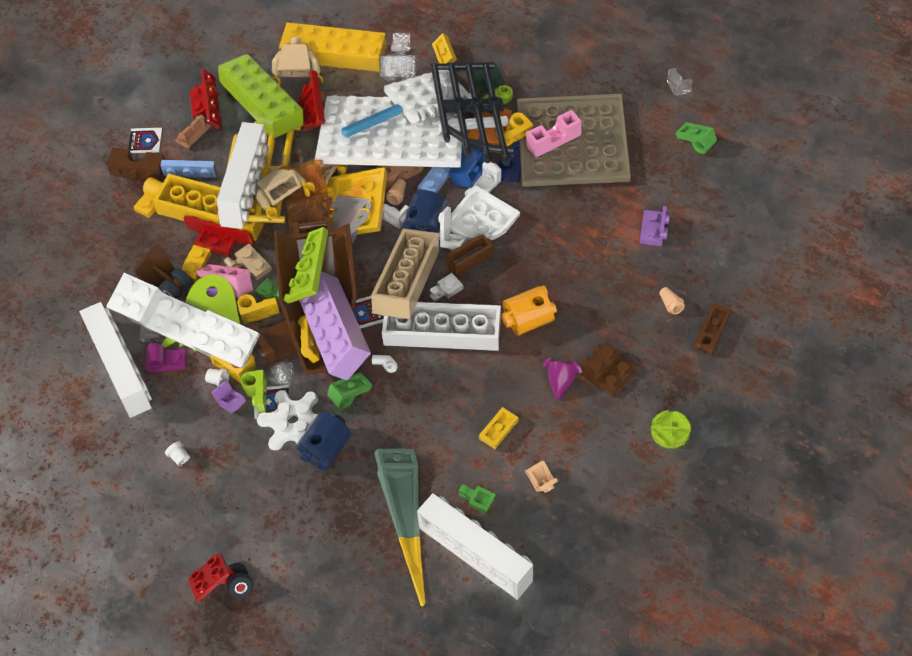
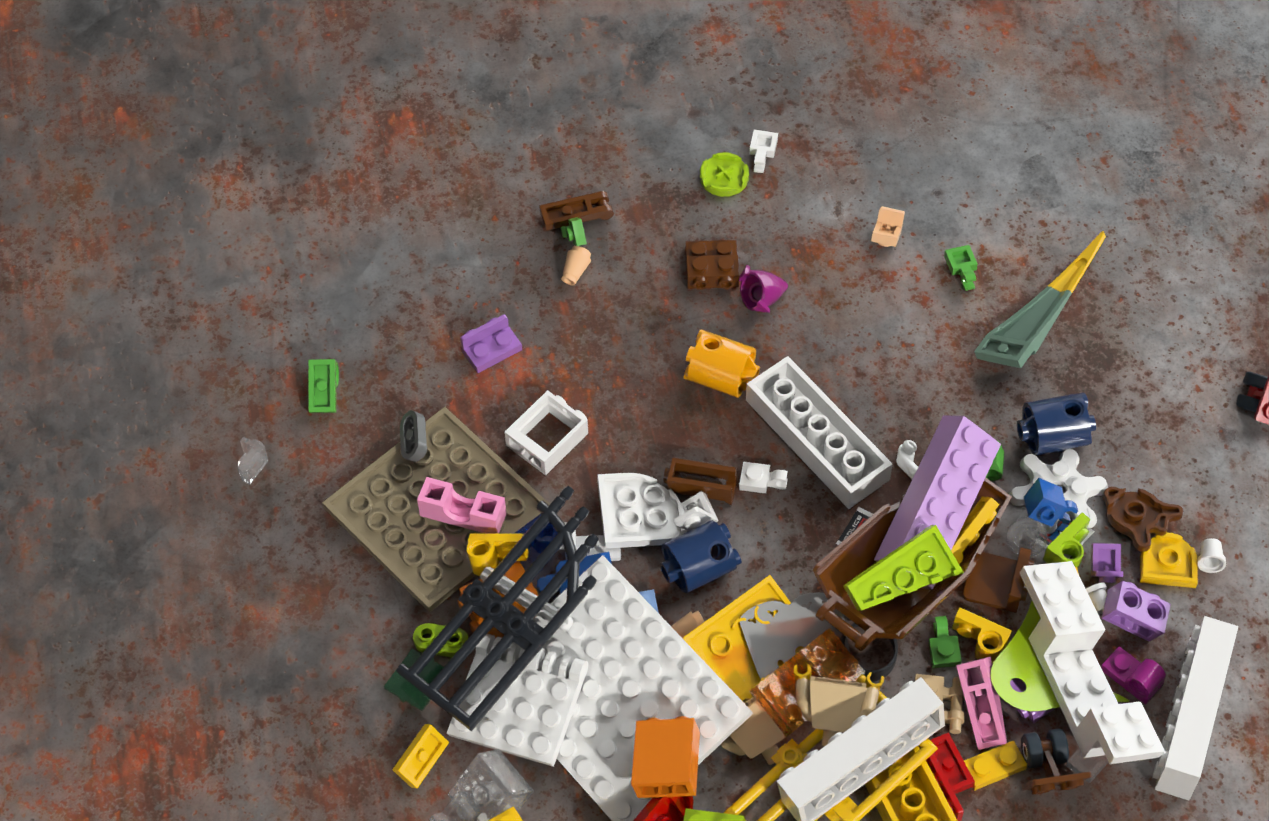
camera: 135 degrees left, 0 degrees up
dark azure axle [341,104,402,138] -> none
tan brick [371,228,439,319] -> none
white bracket [382,204,409,229] -> none
white brick [417,493,533,600] -> none
yellow plate [479,407,519,449] -> none
none -> dark grey plate [400,410,427,462]
none -> white window [505,390,588,475]
none -> bright green plate [561,217,587,246]
none -> orange brick [631,716,700,798]
none -> white plate [749,130,778,173]
none -> blue brick [1024,478,1078,527]
none -> medium lavender brick [1101,581,1171,642]
none -> reddish brown tile [1103,487,1184,552]
none -> yellow tile [1140,533,1198,588]

